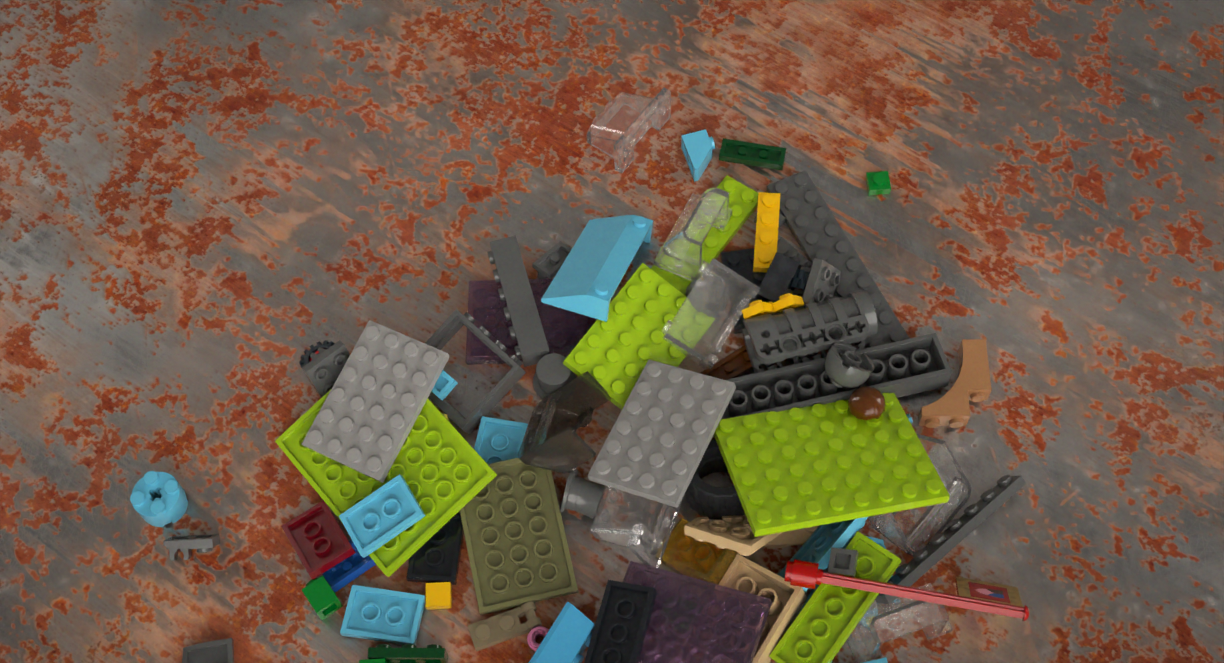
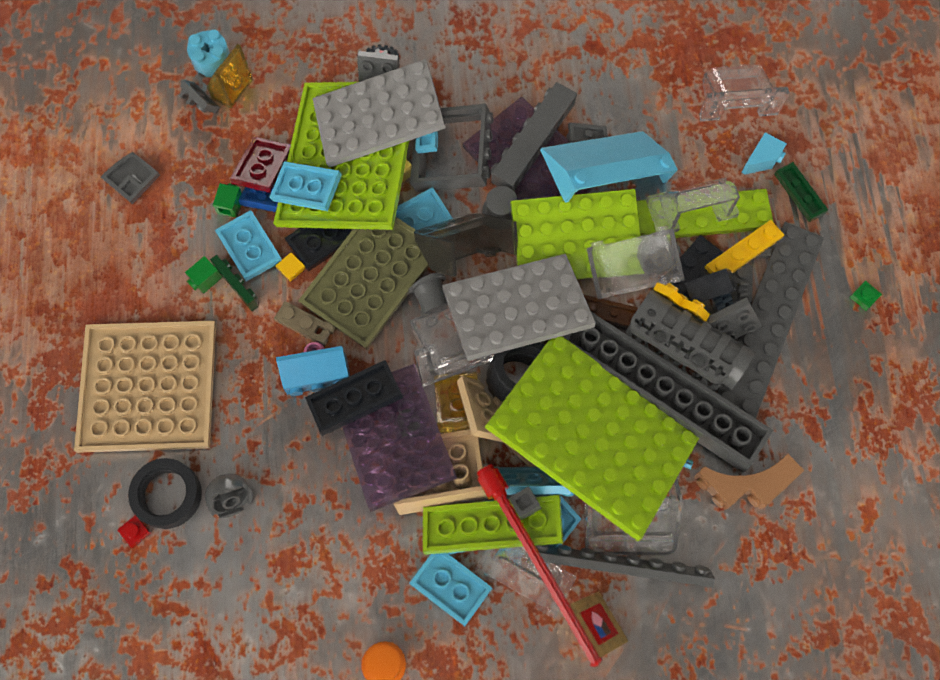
camera: 45 degrees right, 10 degrees up
dark grey cylinder [824,342,875,388] -> none
reddish brown hair [848,386,885,420] -> none
none -> clear yellow slope [207,44,253,109]

